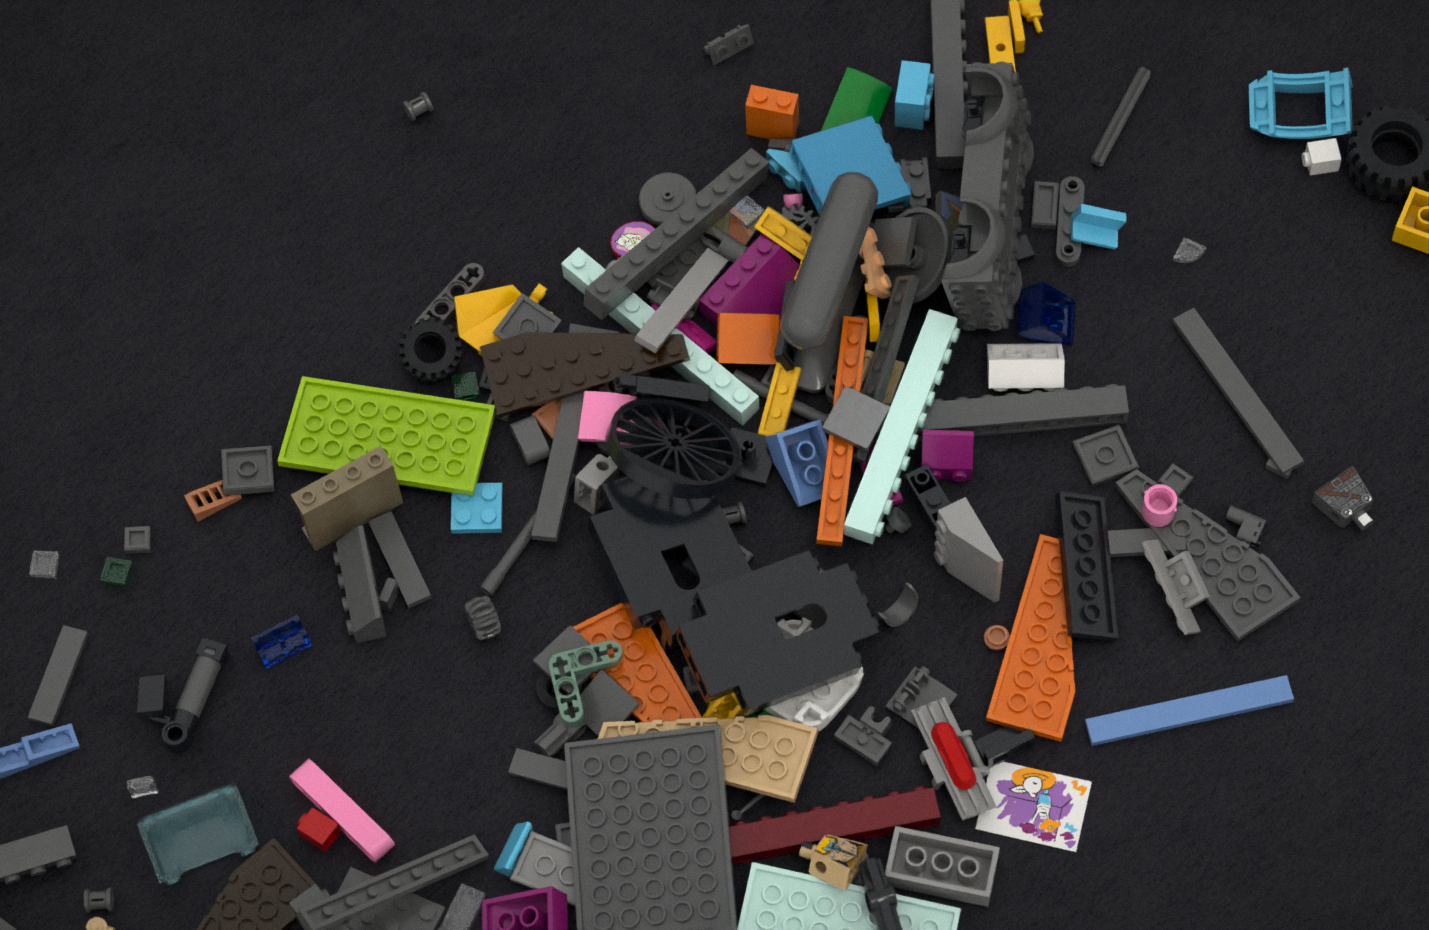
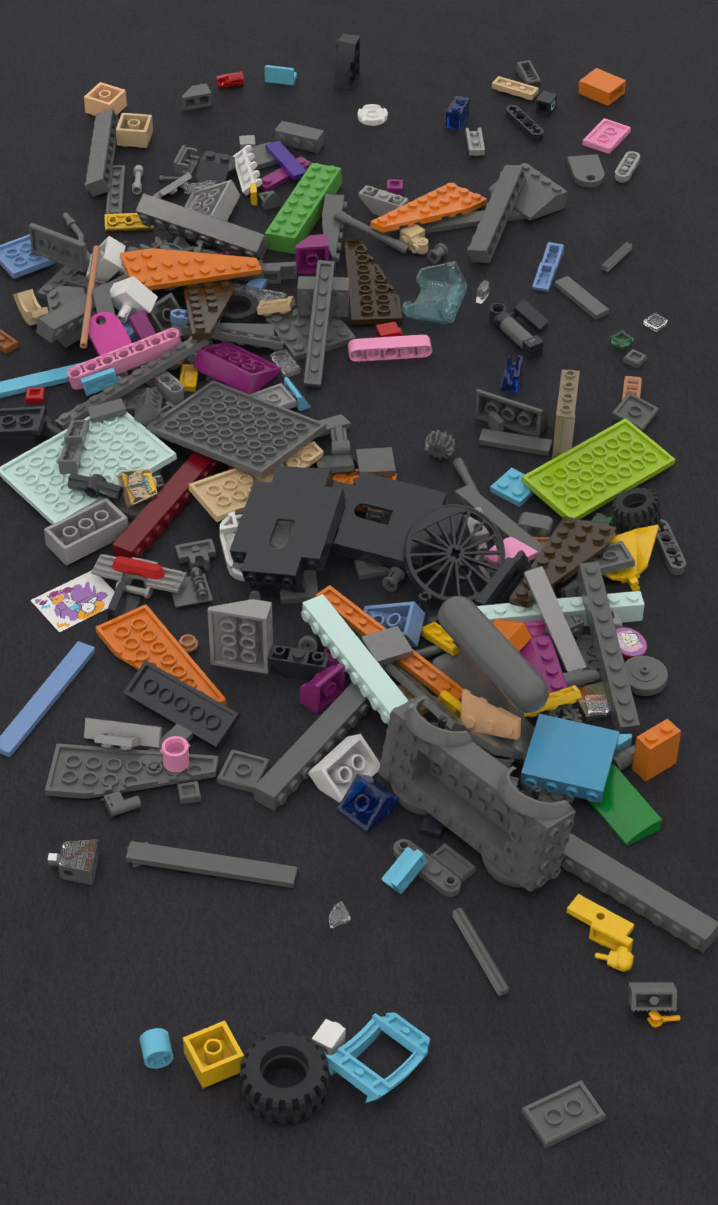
camera: 125 degrees right, 20 degrees down
sand green beam [549,640,623,726] -> none
medium azure brick [894,60,934,130] -> none

